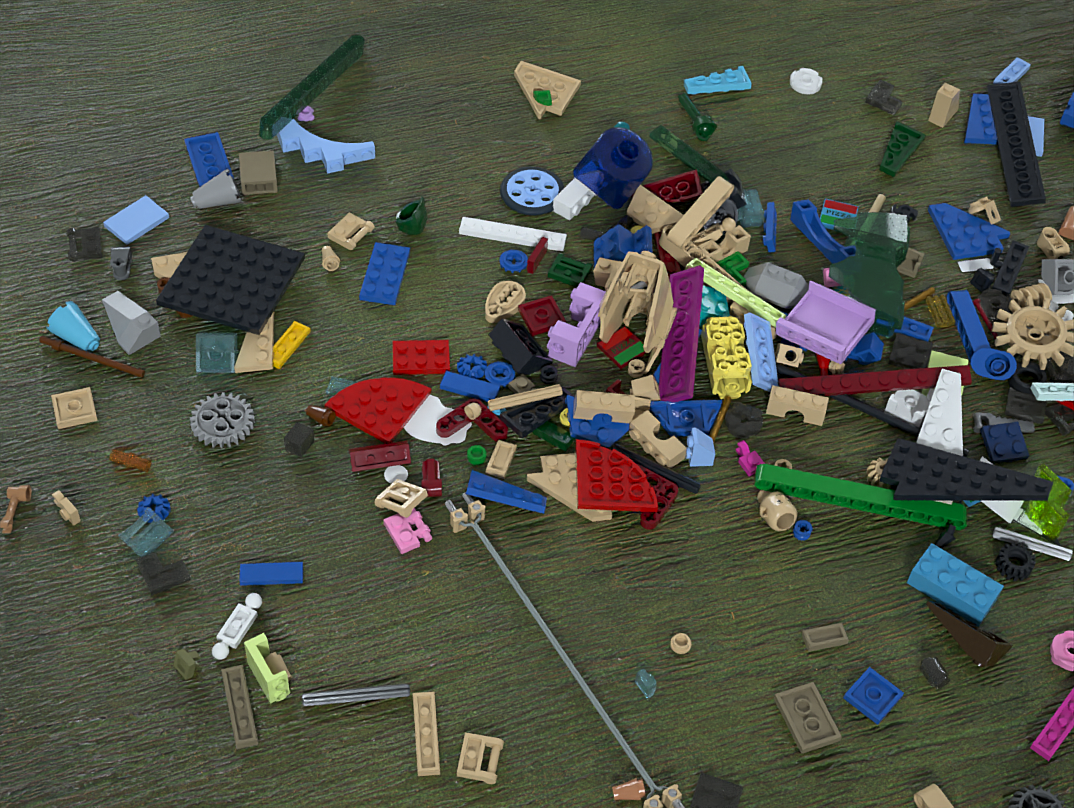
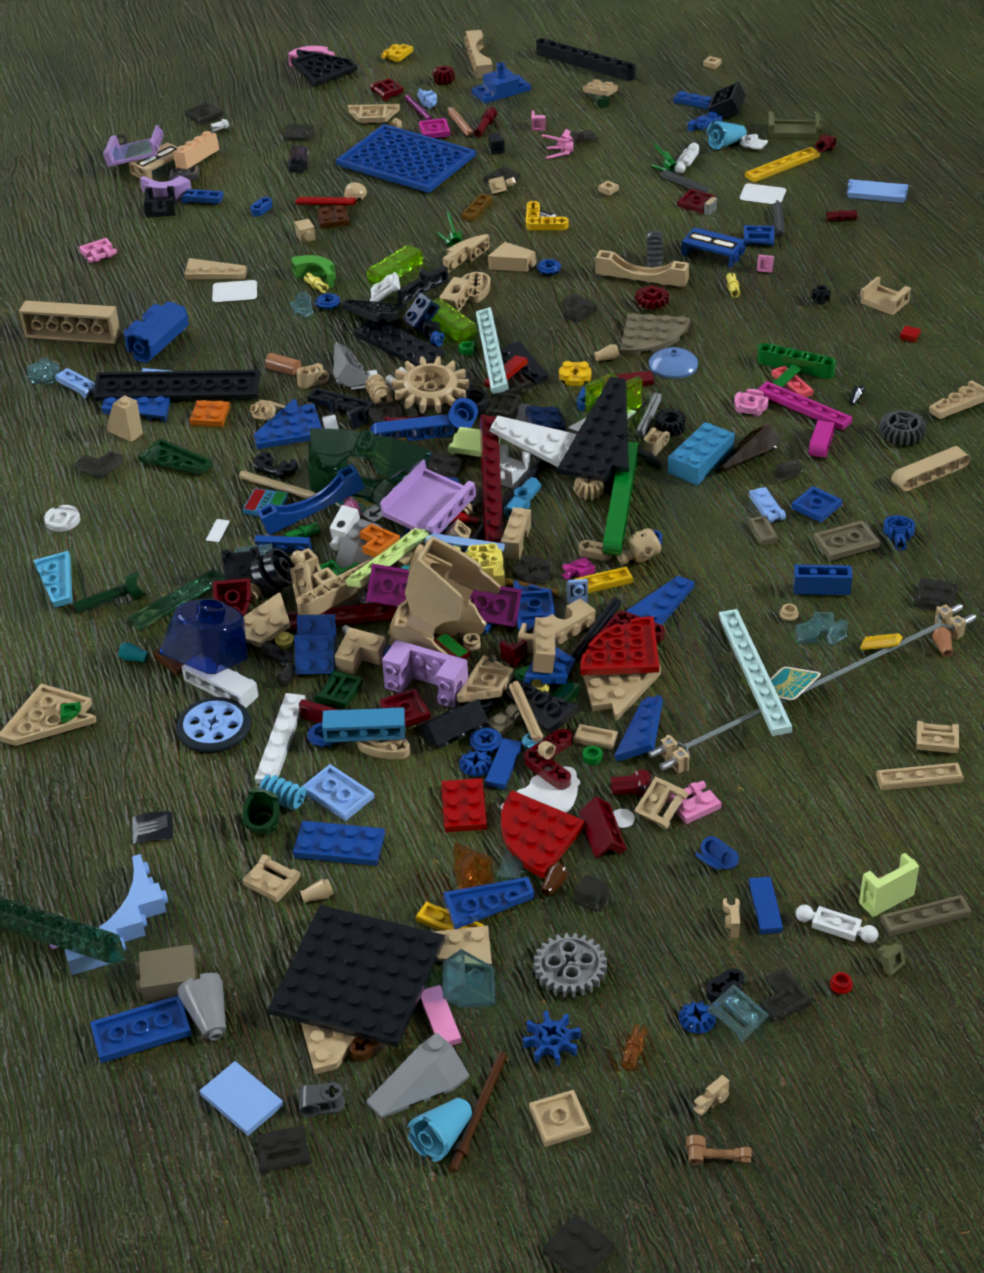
camera: 85 degrees left, 10 degrees down
axle [302,683,410,706] -> none
tan brick [630,375,661,401] -> none
tan beam [667,176,734,249] -> none
none -> clear light blue plate [27,358,60,384]
none -> black sticker [132,811,173,844]
none -> orange plate [189,400,230,427]
none -> white sticker [206,519,230,542]
none -> medium azure piece [259,775,306,810]
none -> green axle [285,522,320,537]
none -> light blue tile [301,764,374,821]
none -> dark azure brick [322,708,405,742]
none -> white torso [330,505,360,550]
none -> orange plate [360,524,400,557]
none -> bright pink tile [420,985,462,1045]
none -> blue wing [444,877,534,929]
none -> clear orange bracket [453,843,494,890]
none -> tan wing [457,655,514,702]
none -> dark azure piece [503,477,541,519]
none -> blue gear [523,1011,581,1066]
none -> yellow tile [574,566,633,593]
none -> blue wing [627,576,695,625]
none -> tan piece [643,427,670,456]
none -> blue bracket [695,836,739,870]
none -> black beam [706,969,744,1003]
none -> light aqua plate [719,609,792,736]
none -> tan plate [722,898,740,938]
none -> light blue plate [749,487,786,523]
none -> teal sticker [770,667,821,700]
none -> blue brick [793,565,852,595]
none -> clear light blue tile [796,612,835,643]
none -> dark pink beam [808,420,835,458]
none -> red plate [830,972,853,994]
none -> yellow tile [860,633,903,650]
none -> blue pin [883,515,915,551]

